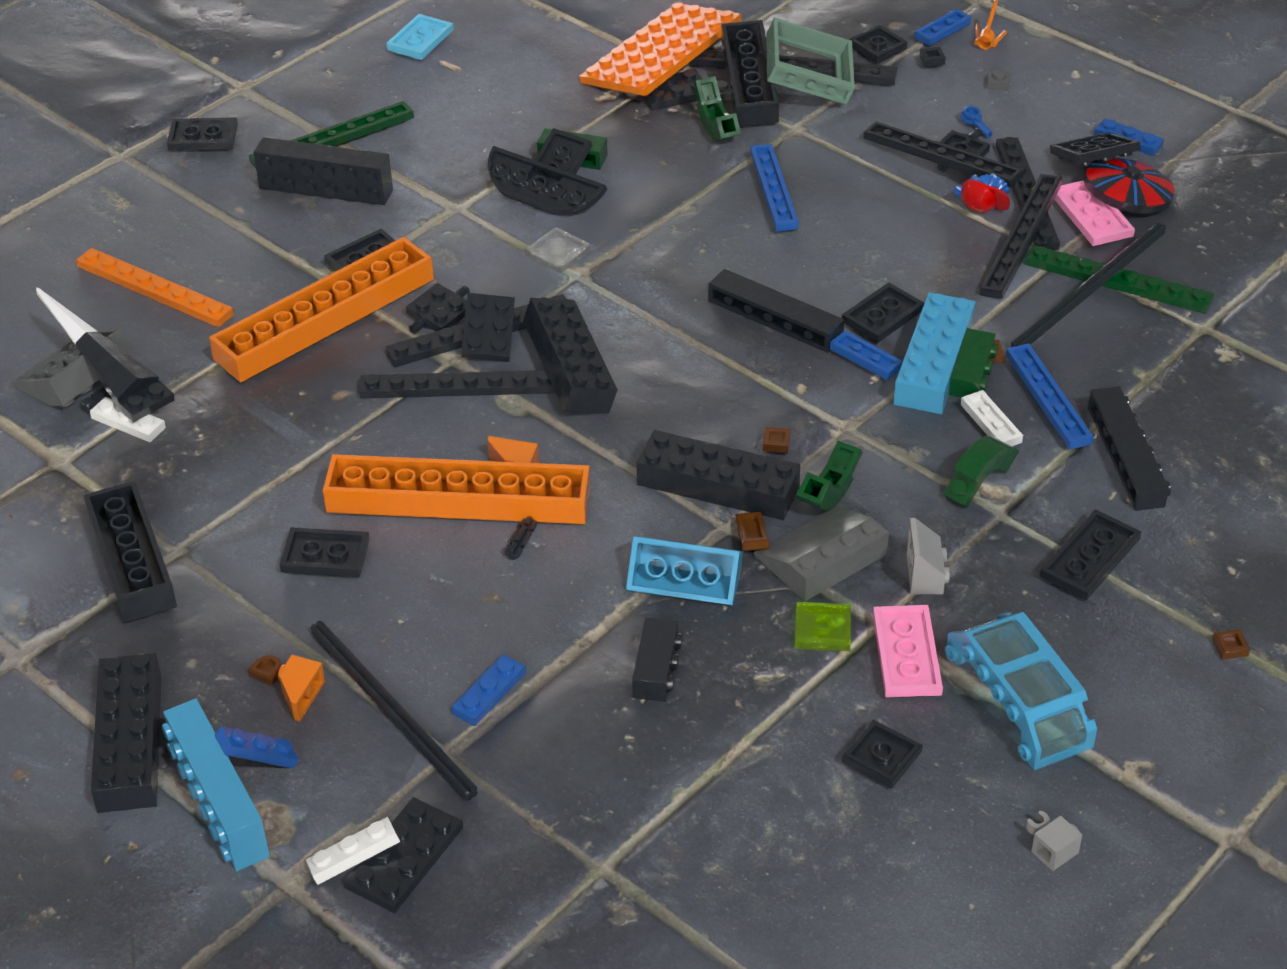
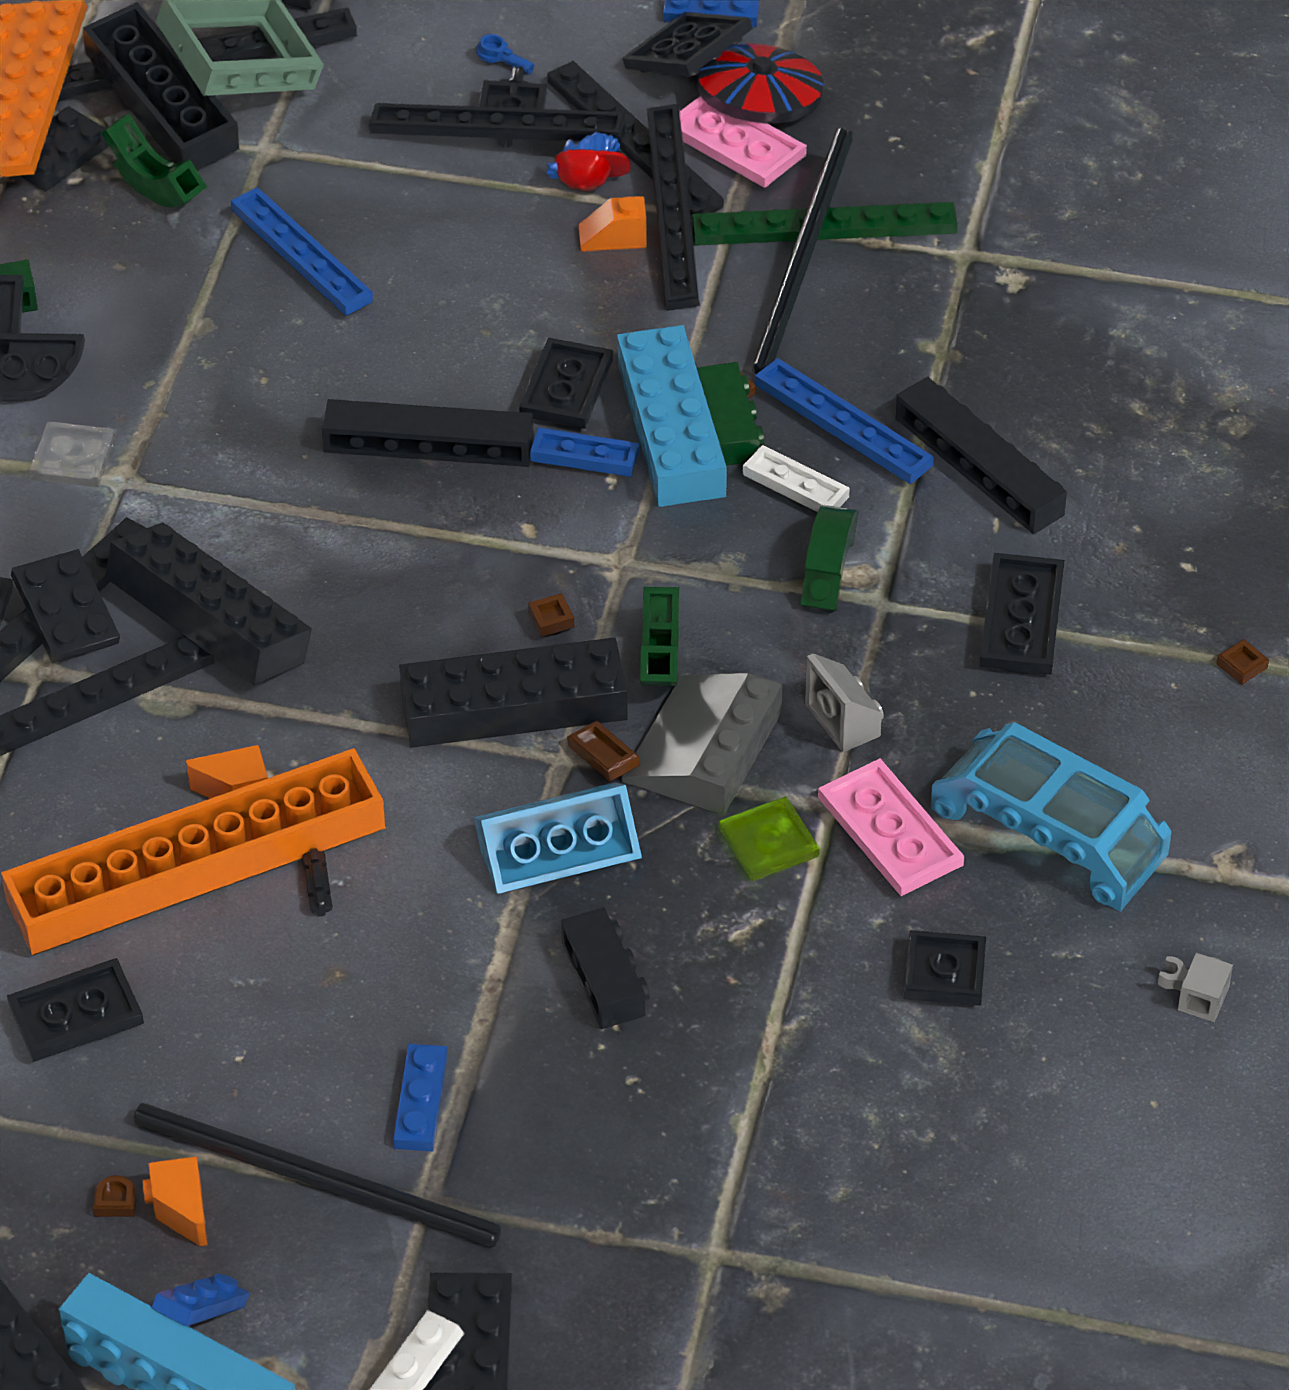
camera: 30 degrees left, 5 degrees up
none -> orange slope [579,196,646,251]

